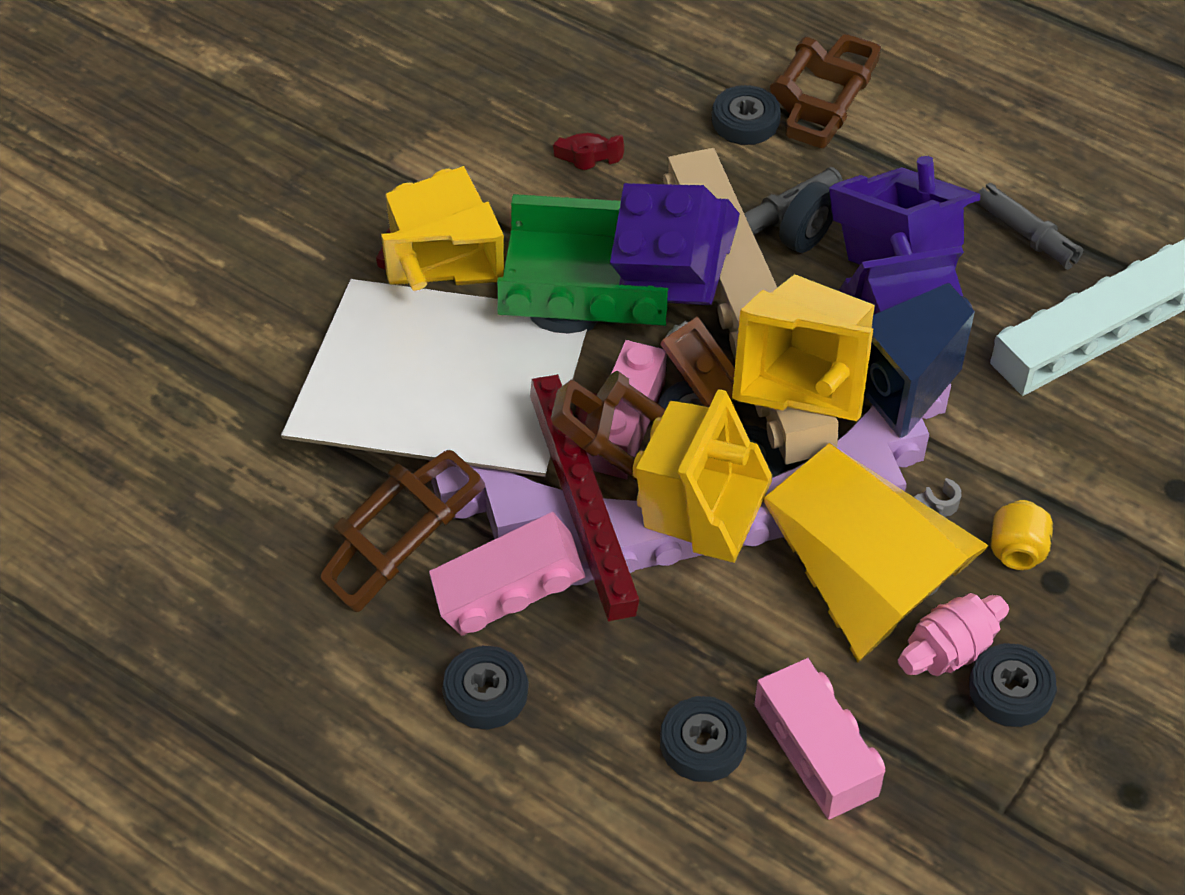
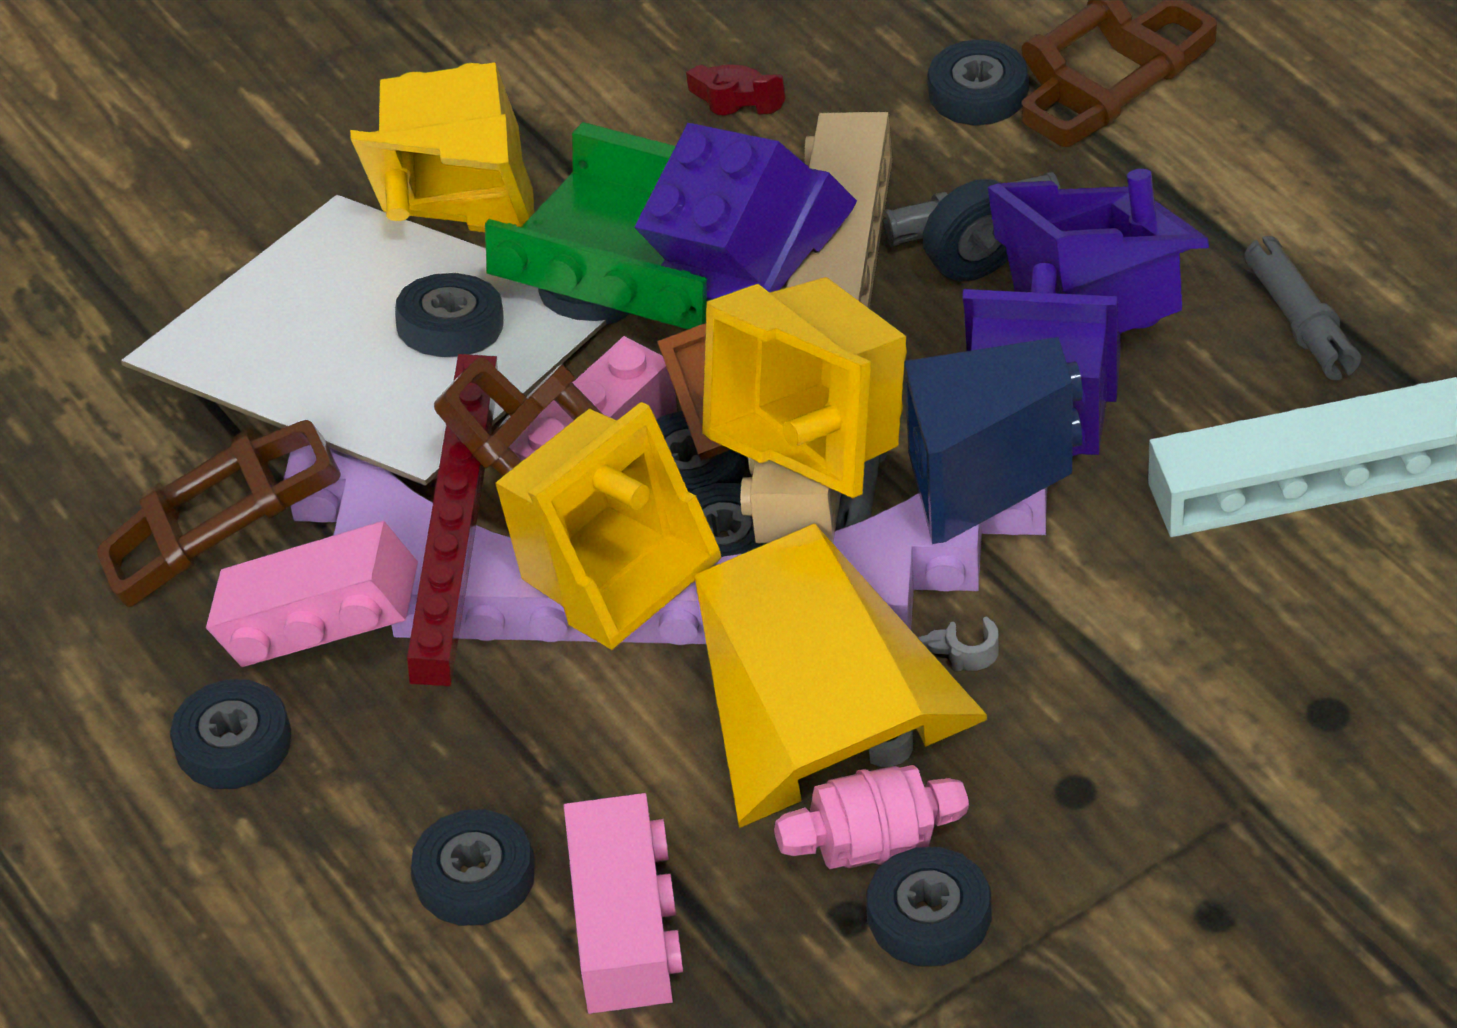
camera: 25 degrees right, 5 degrees down
yellow head [991,500,1053,570] -> none
none -> black bush [395,273,504,357]

